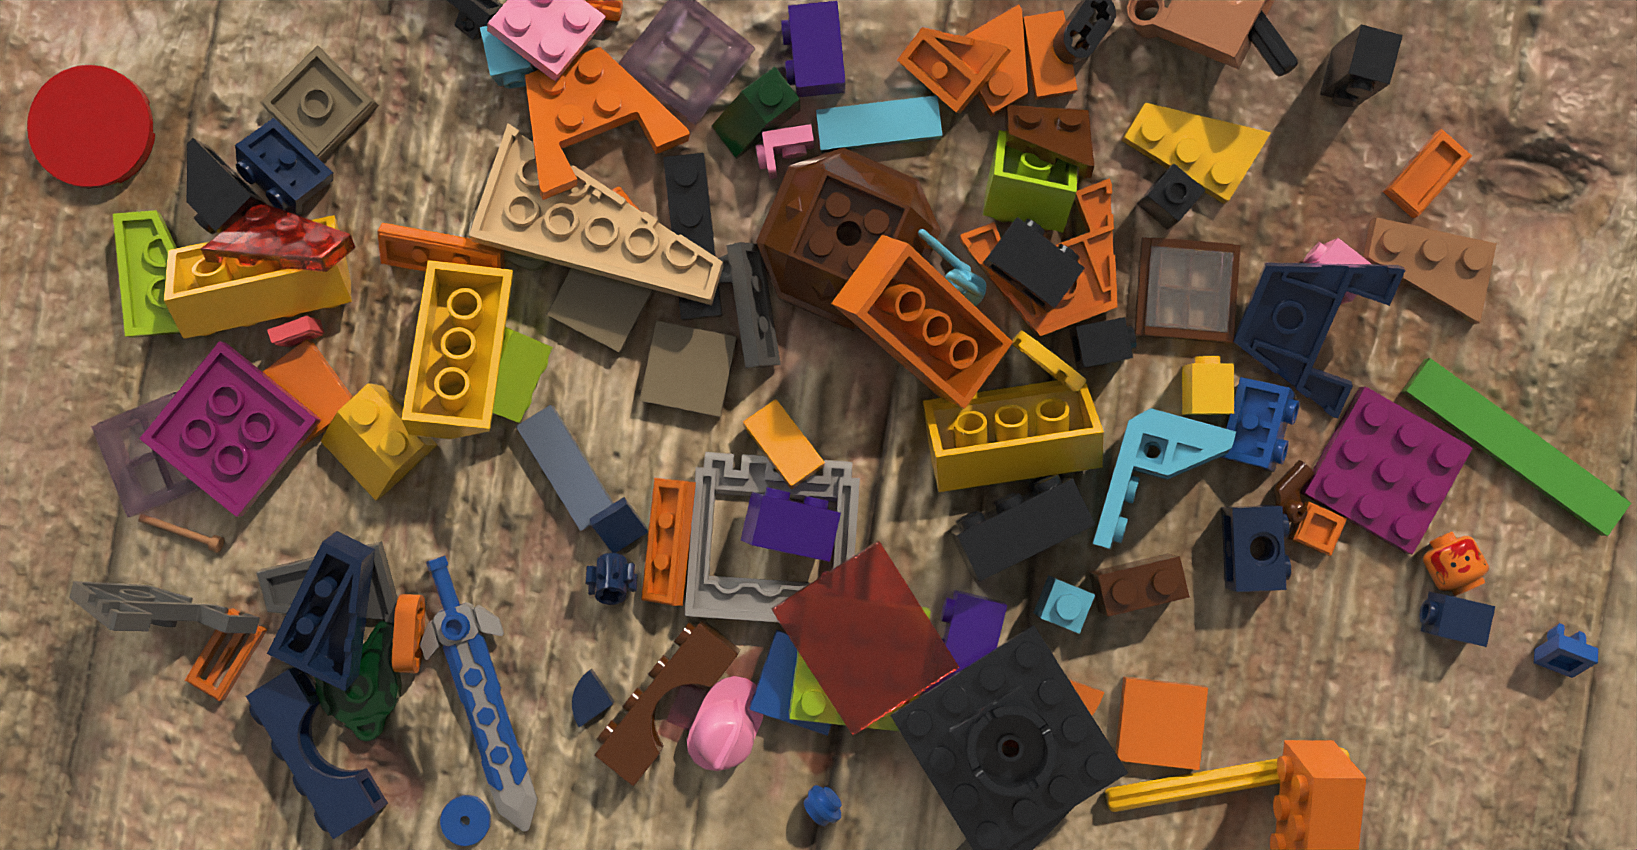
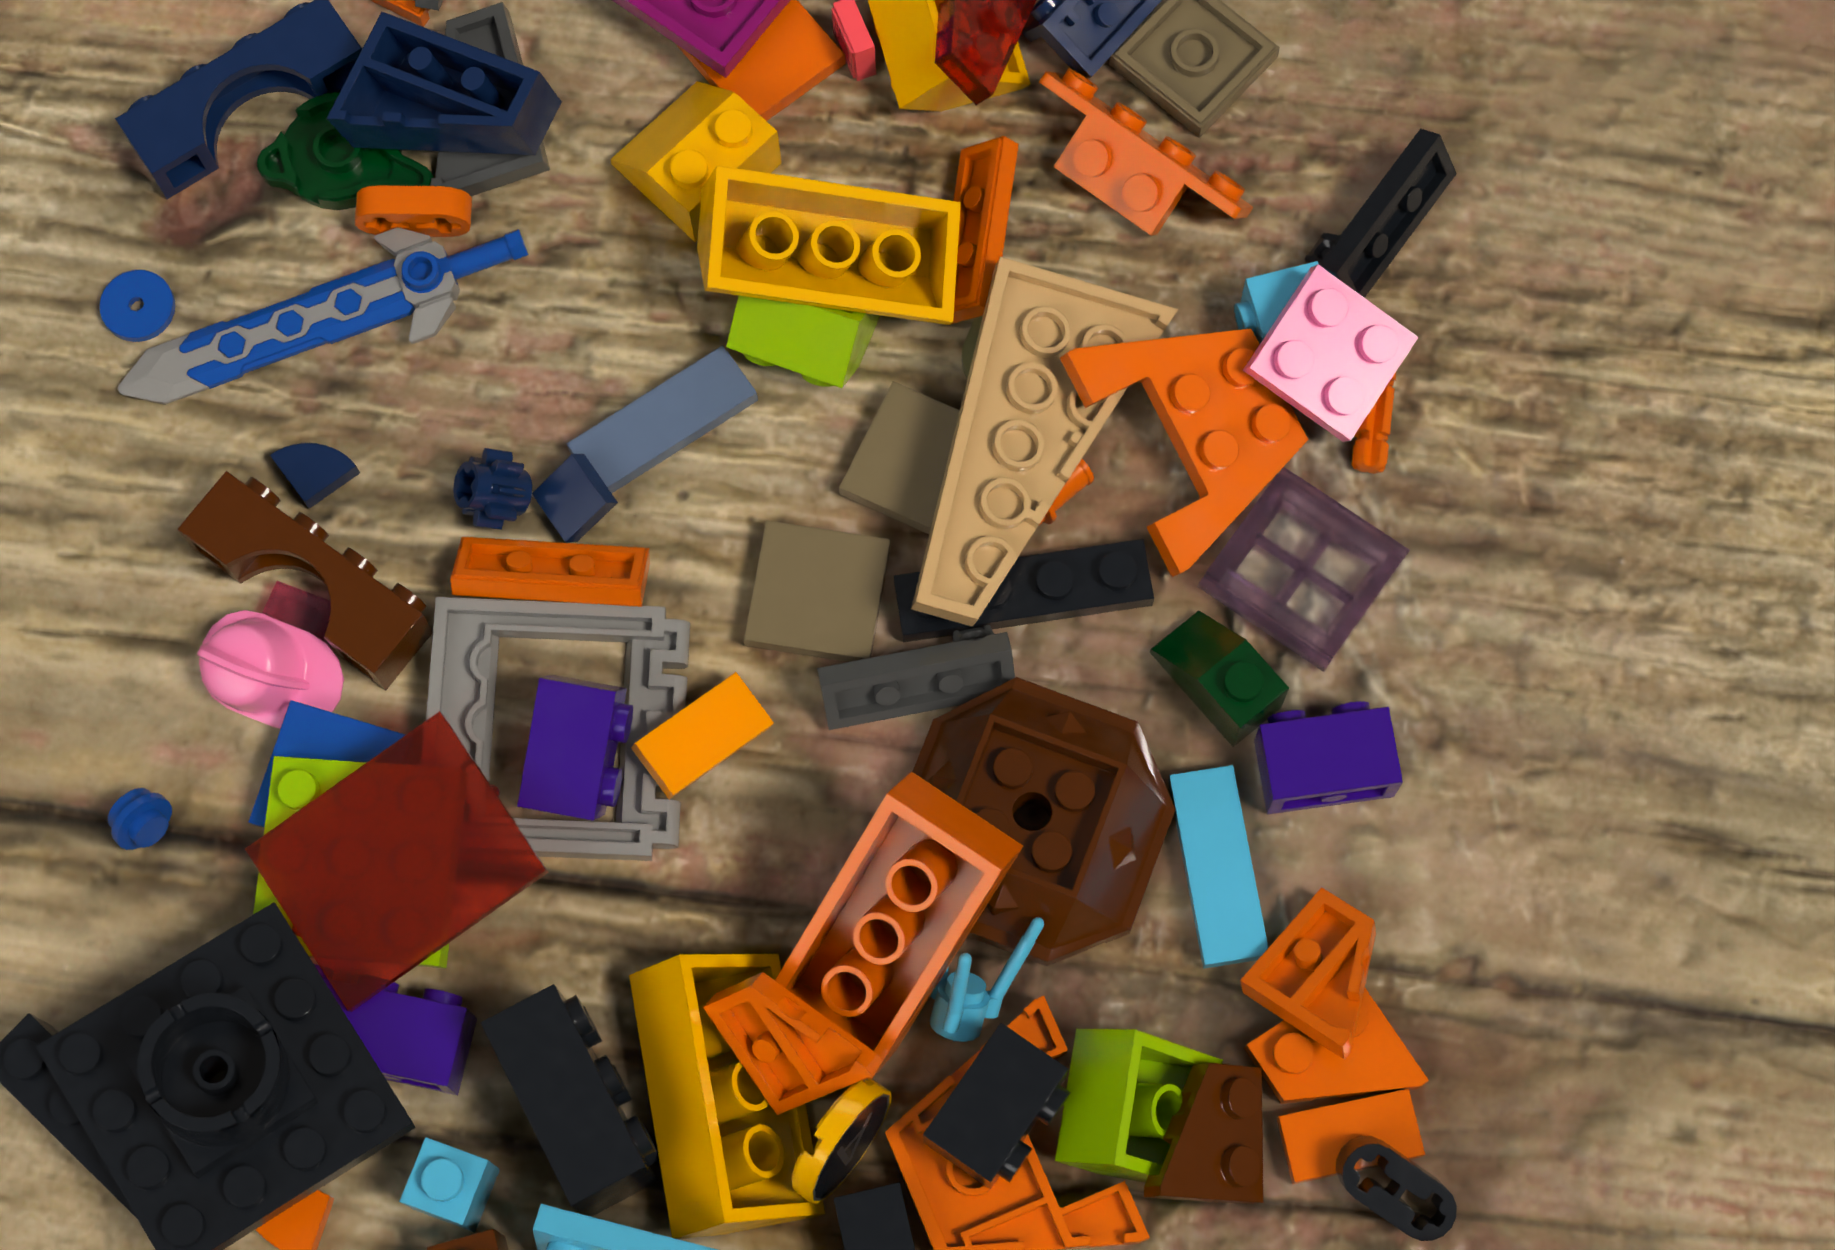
camera: 90 degrees right, 15 degrees down
bright pink bracket [756,124,814,179] -> none
none -> orange wing [703,972,883,1115]
none -> orange bracket [1039,68,1253,236]

